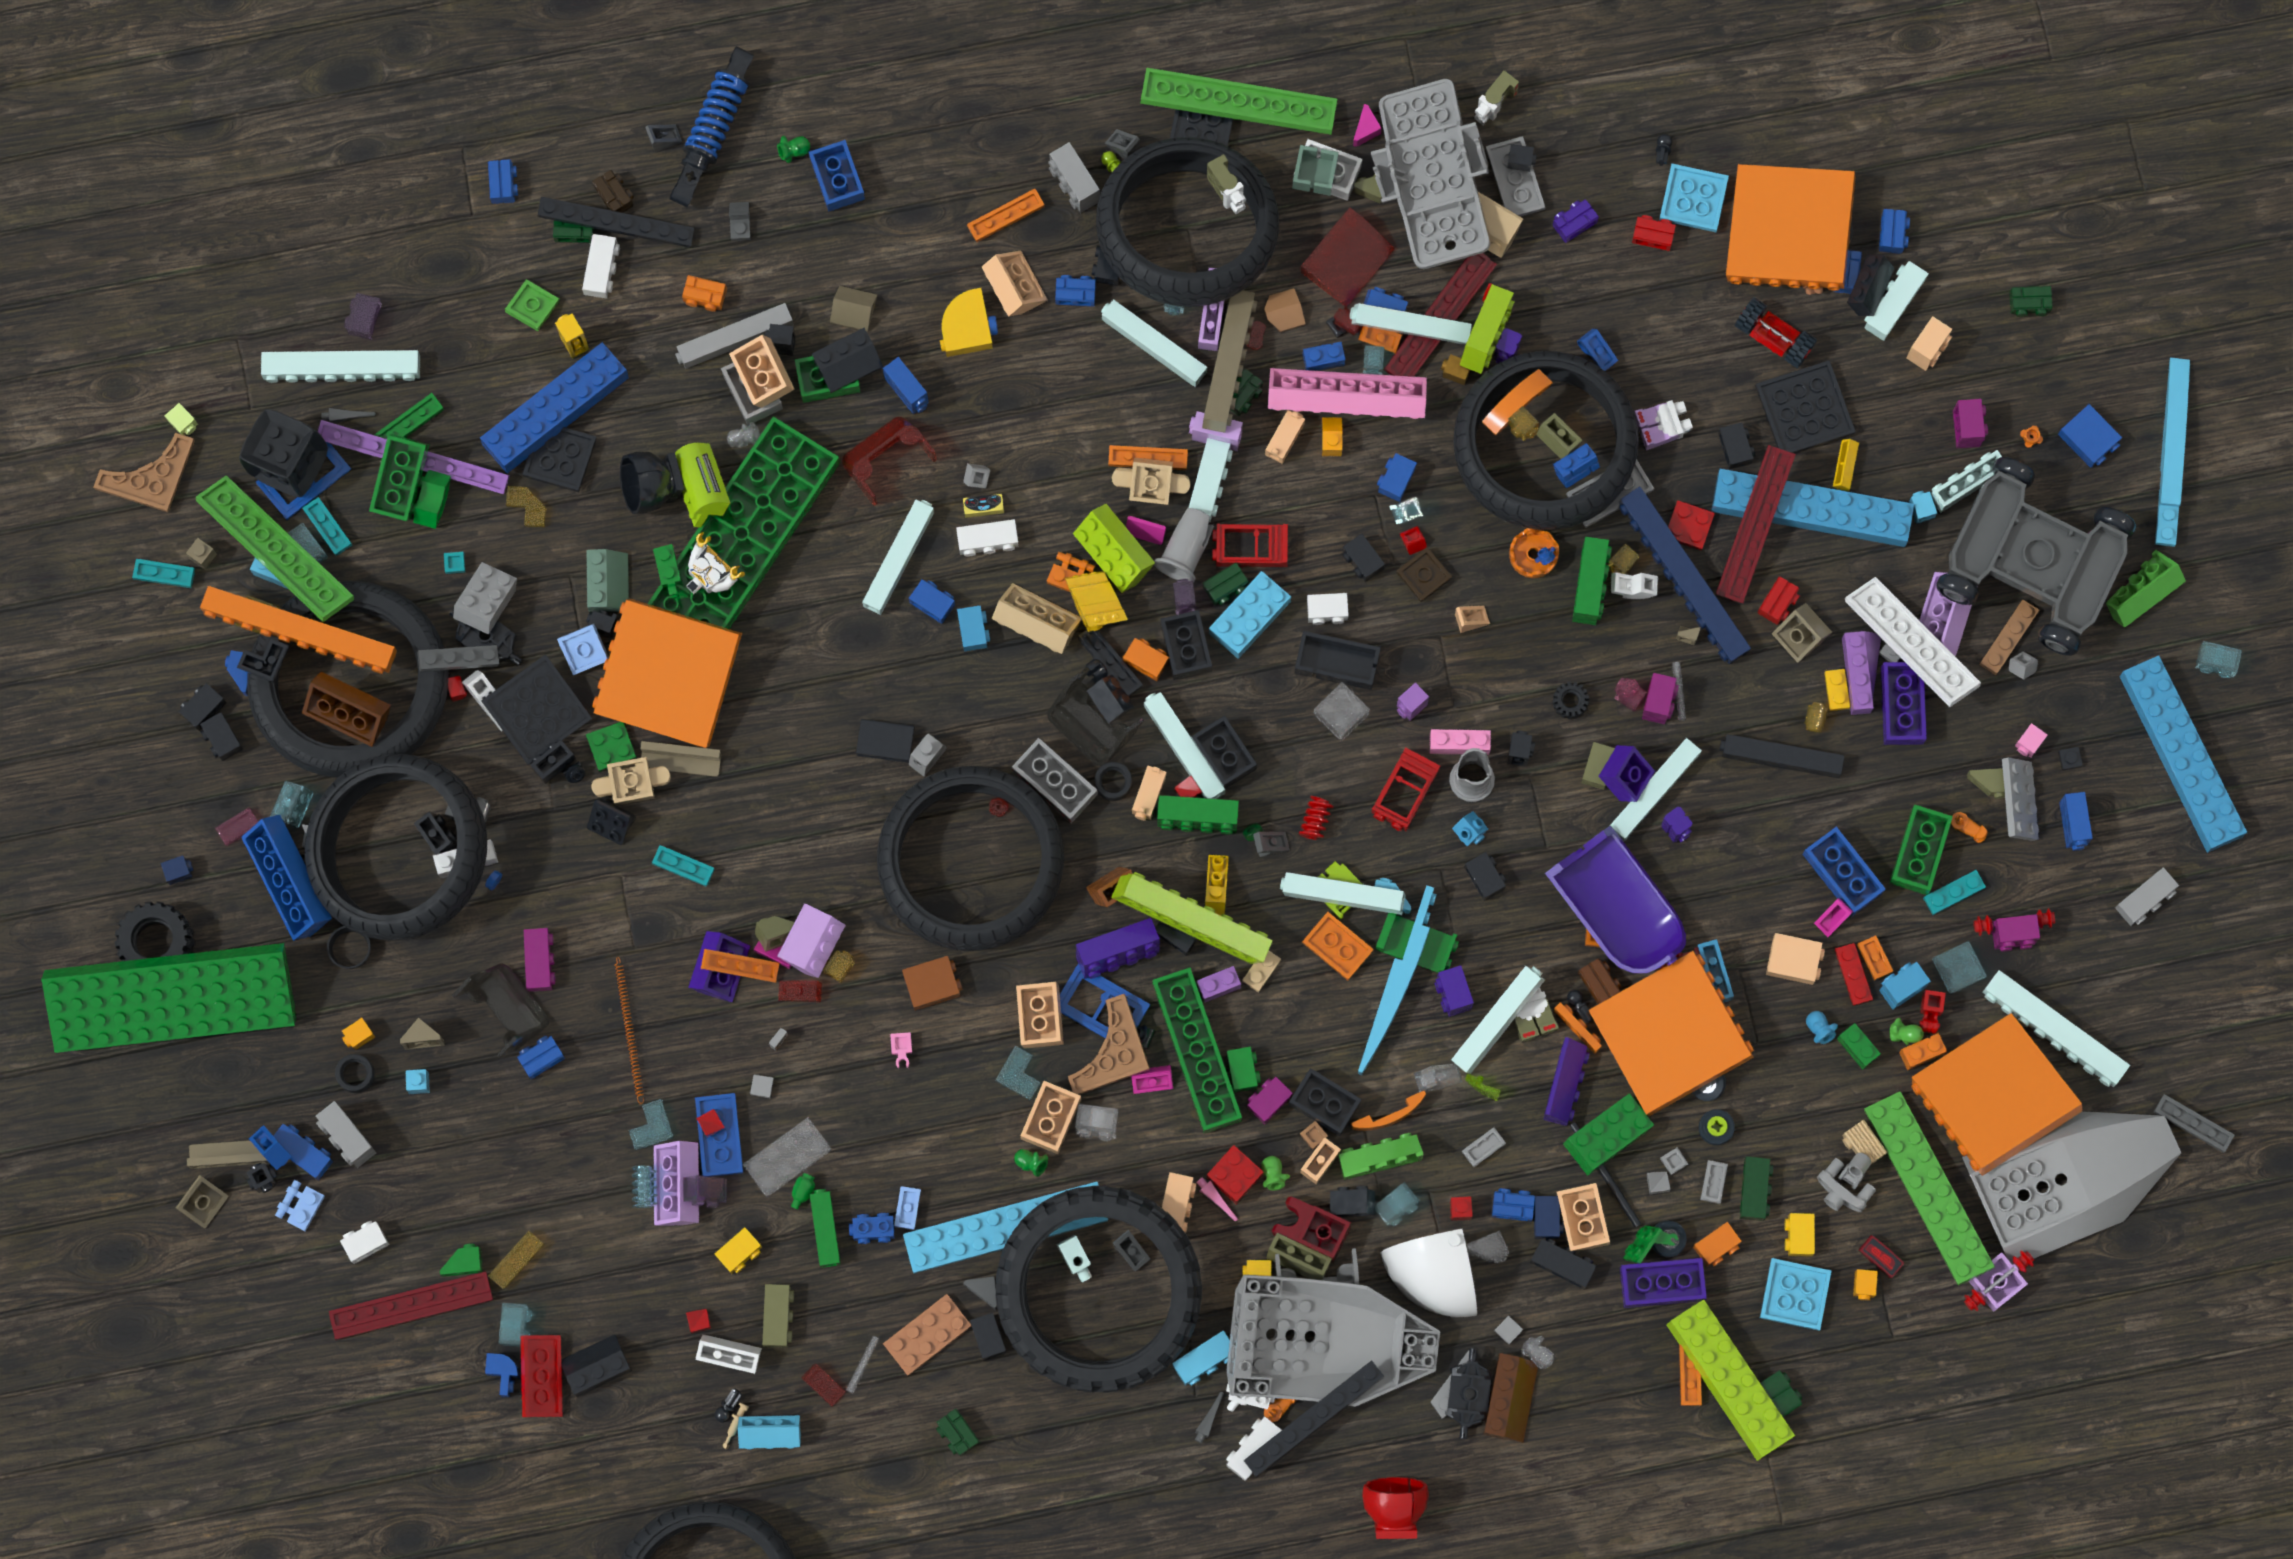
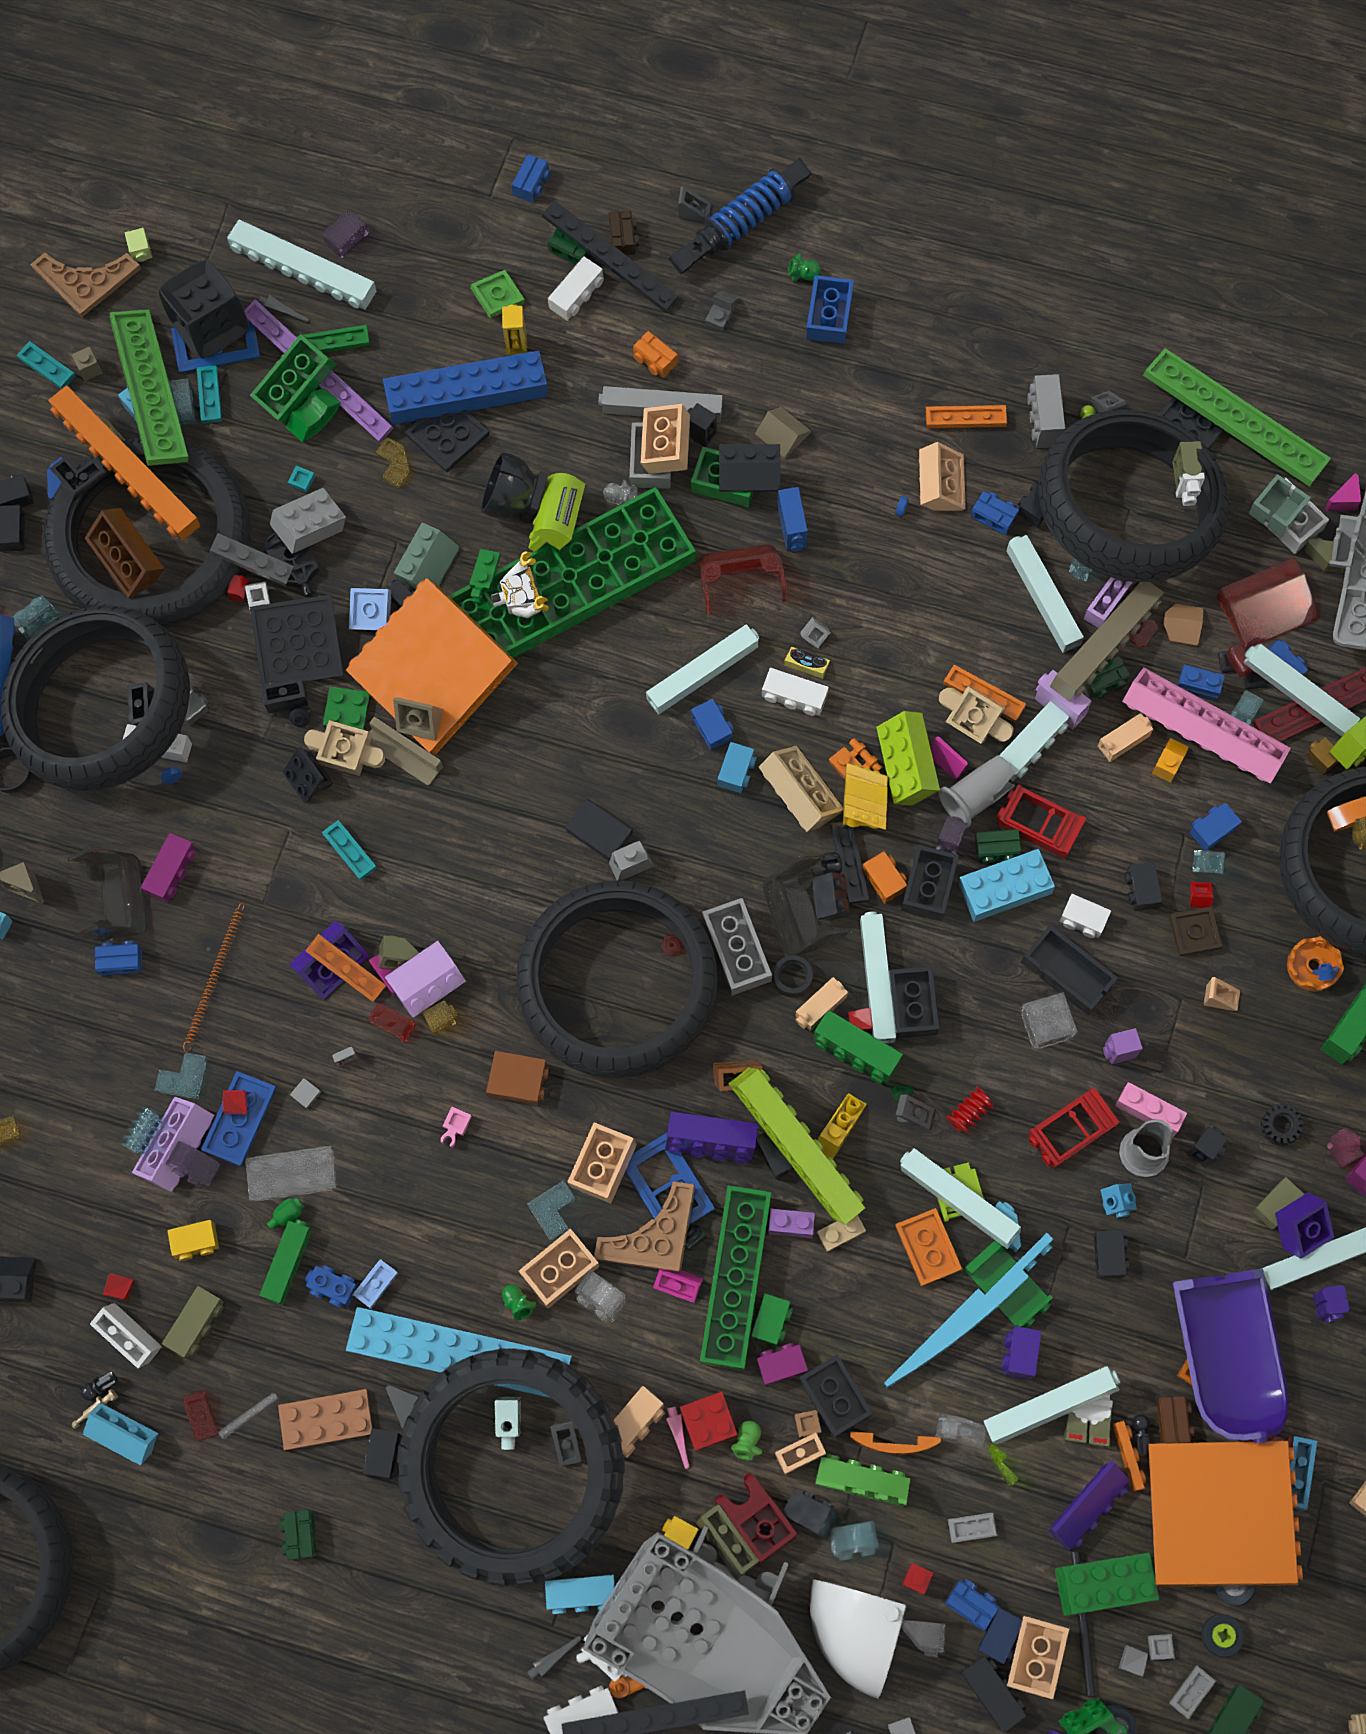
camera: 30 degrees right, 5 degrees down
yellow brick [940,288,993,357] -> none
orange plate [1358,326,1402,353] -> none
none -> dark tan slope [393,697,443,740]

